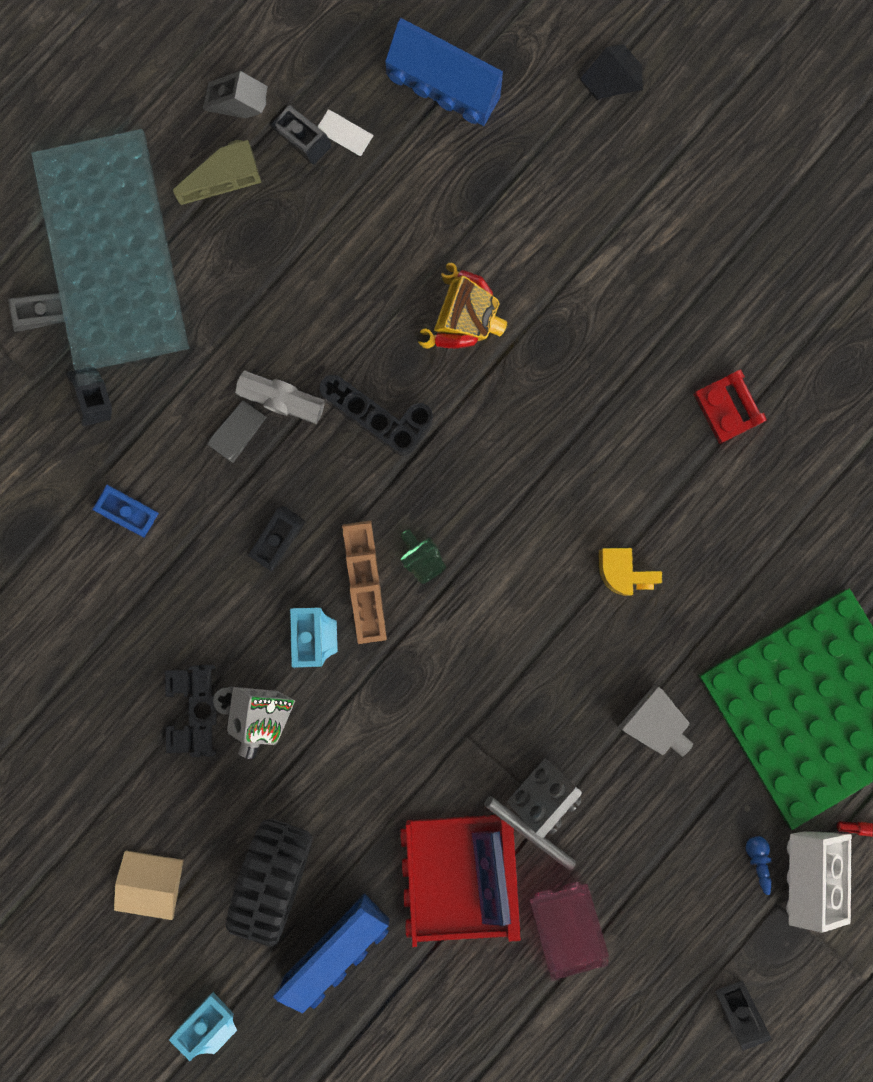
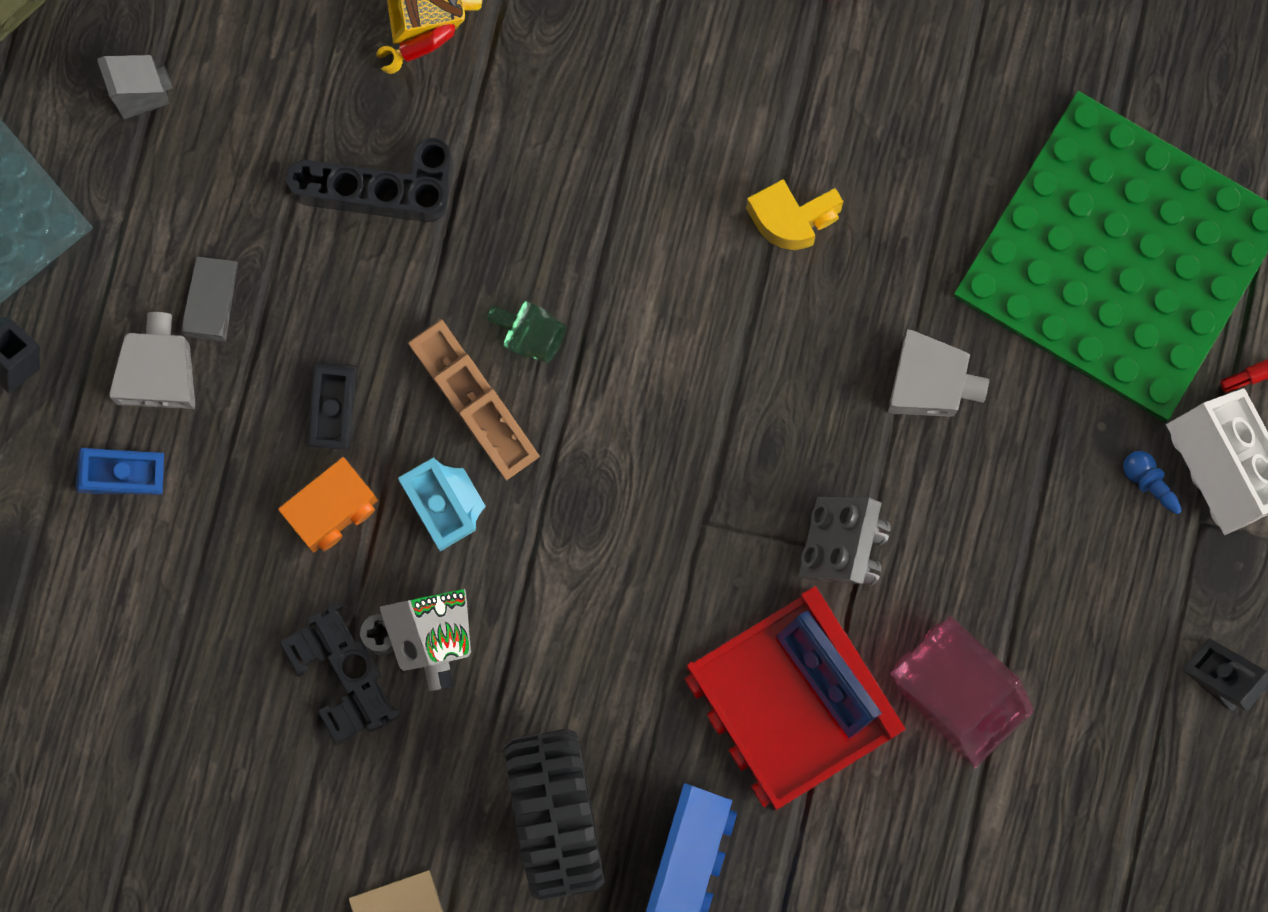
camera: 30 degrees left, 5 degrees down
light grey piece [235,370,325,424] -> none
dark grey bar [484,796,576,870] -> none
none -> slope [97,55,172,119]
none -> light grey torso [110,312,195,409]
none -> orange brick [278,457,378,553]

